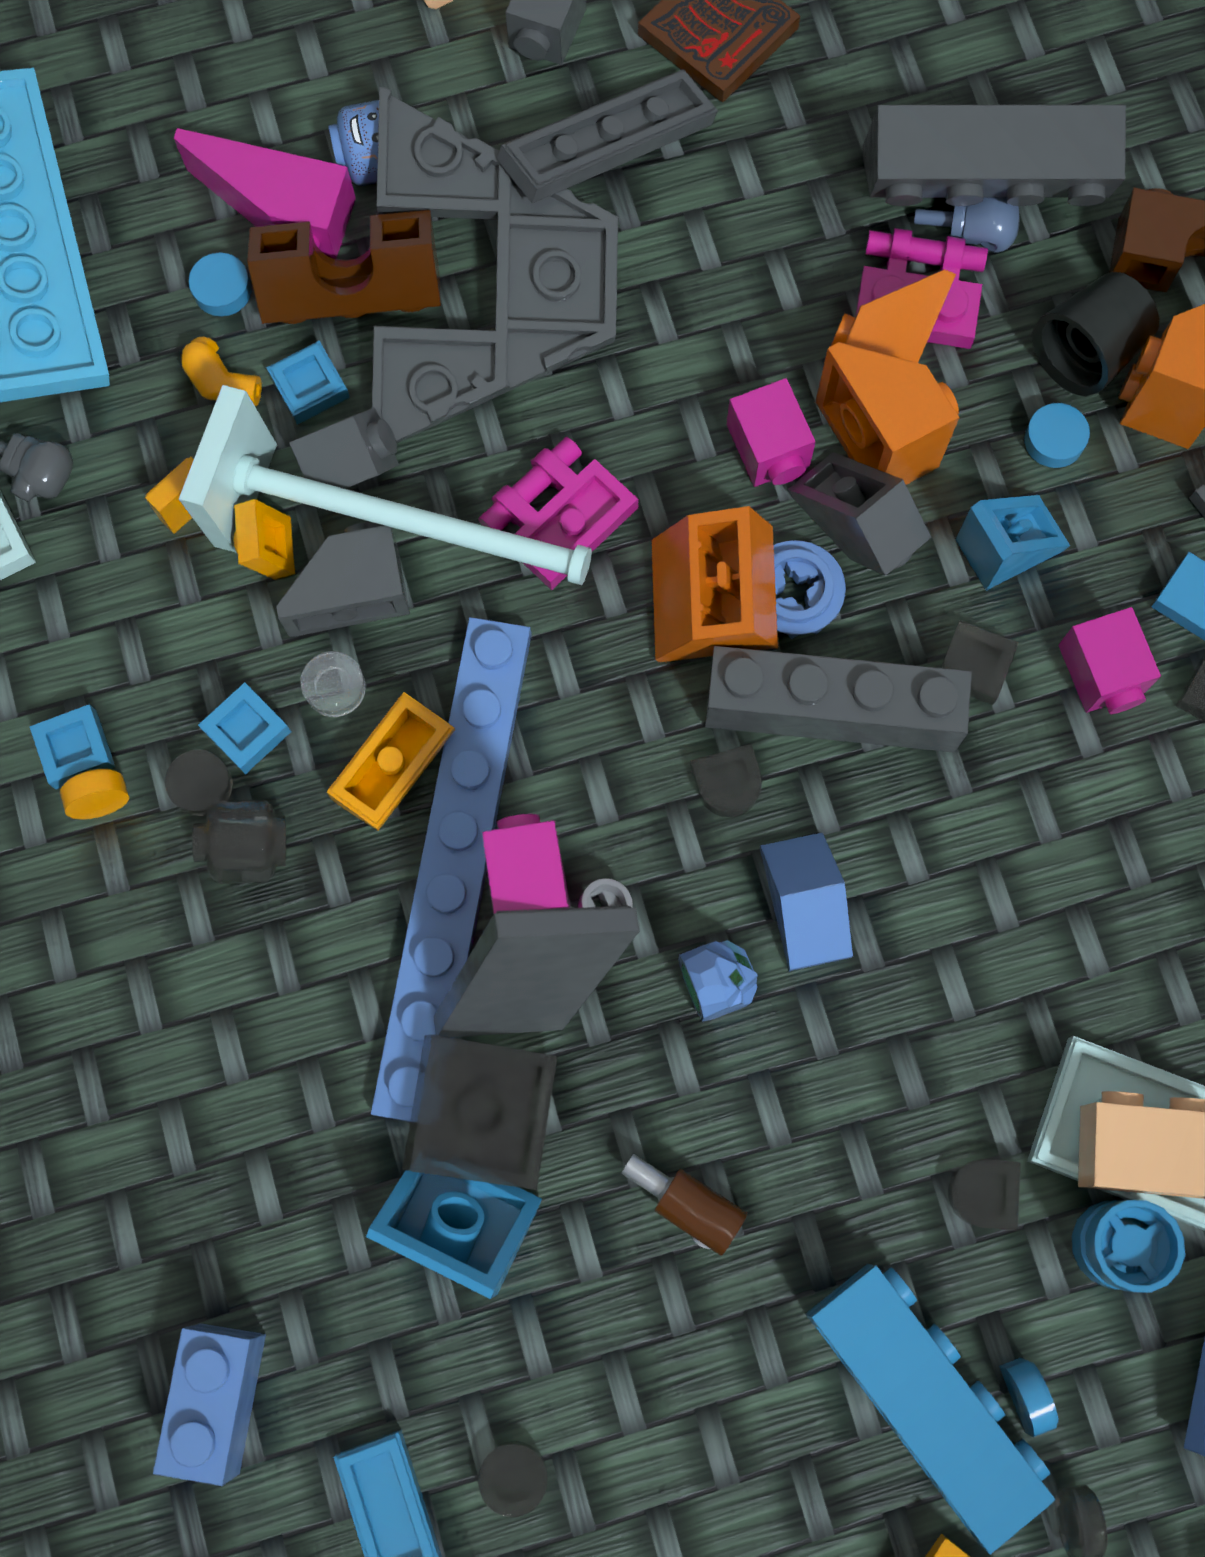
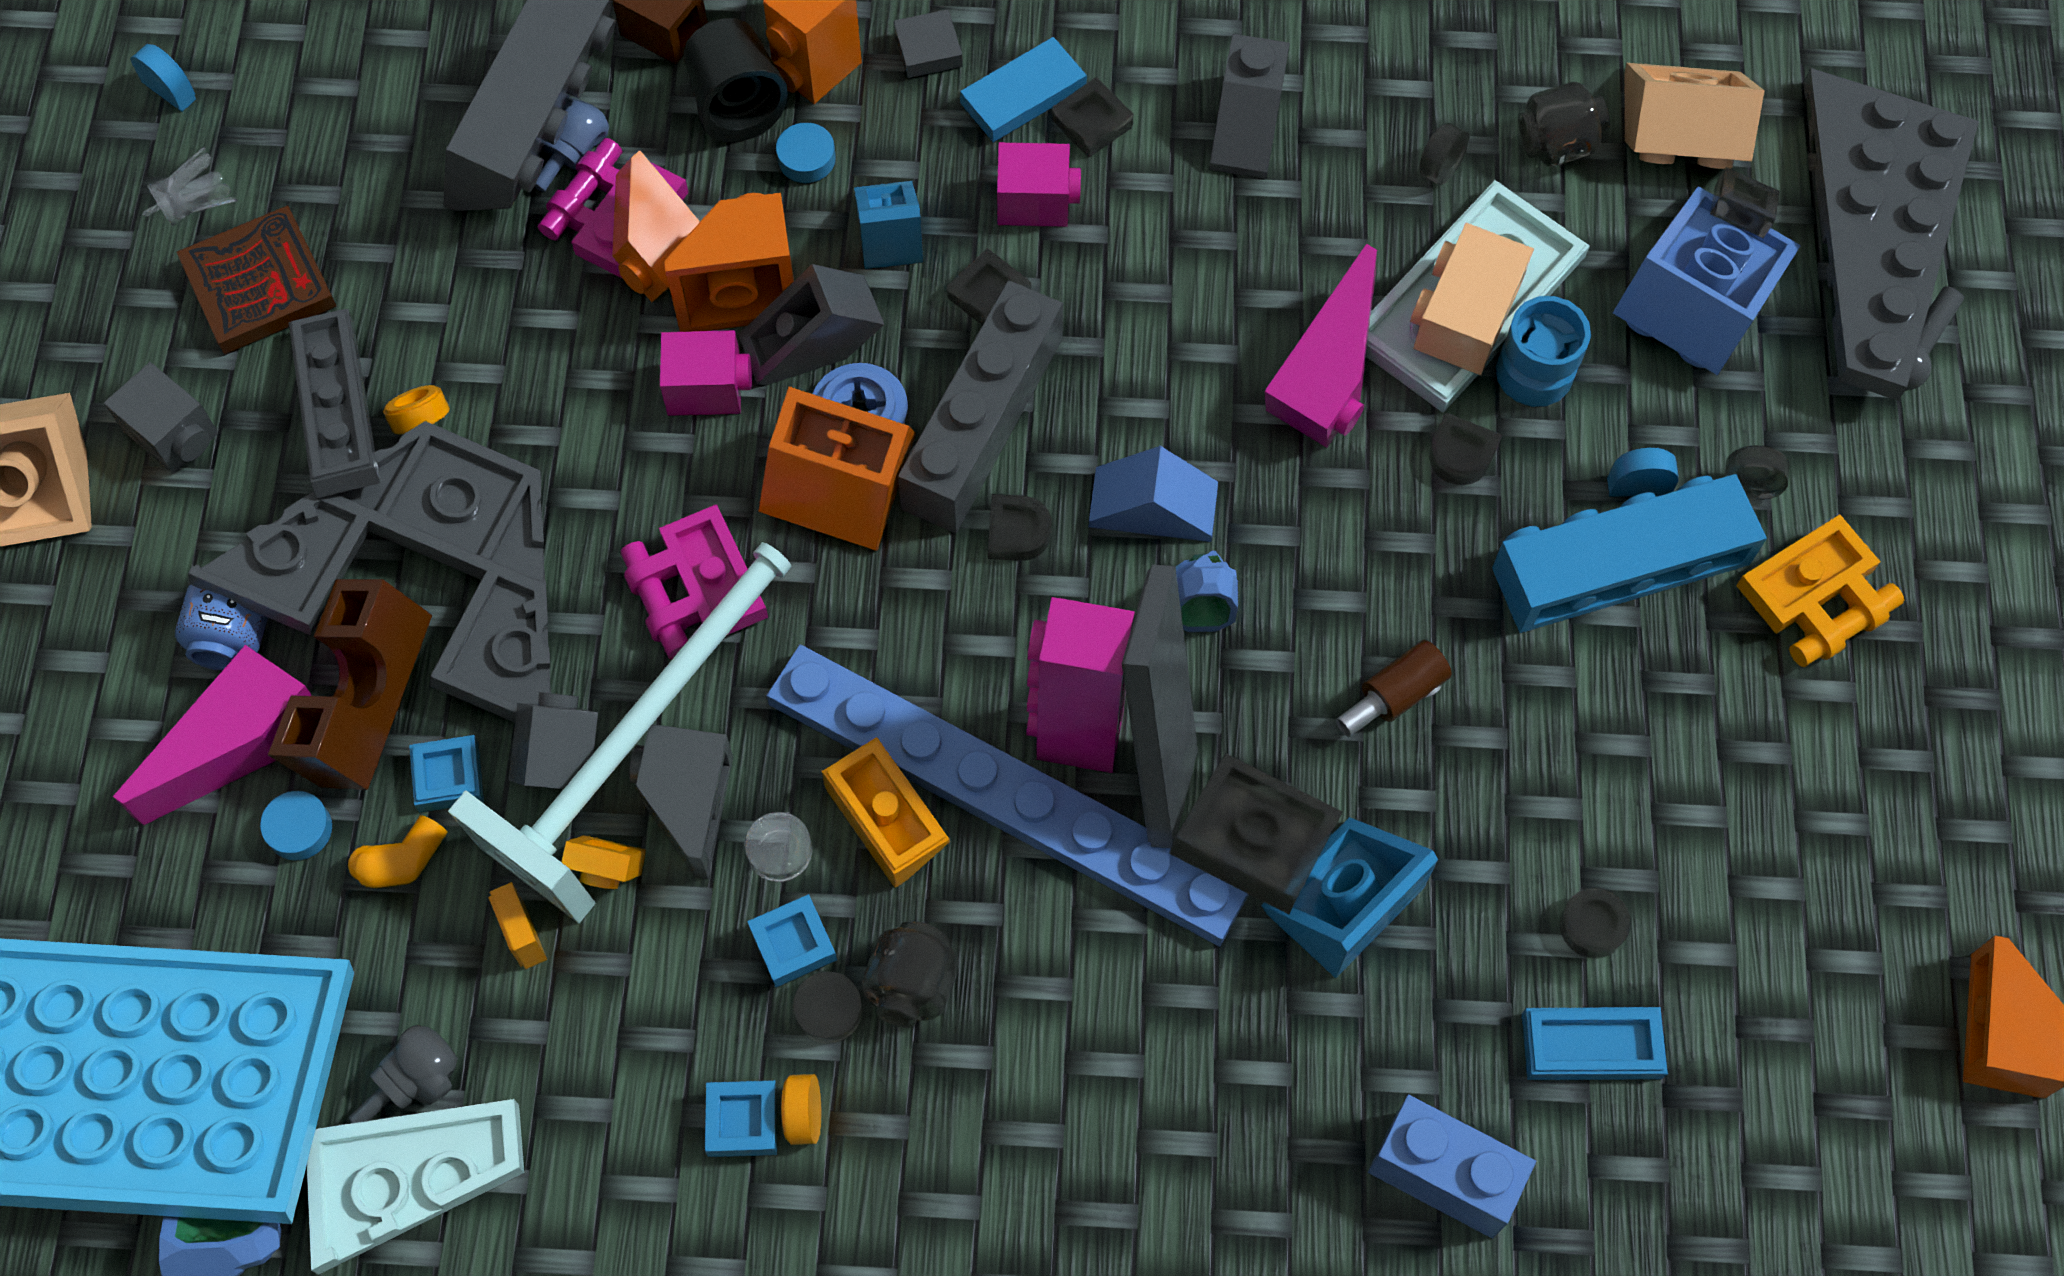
camera: 75 degrees left, 10 degrees down
none -> light orange tile [383,385,450,434]
none -> dark pink slope [1264,244,1377,448]

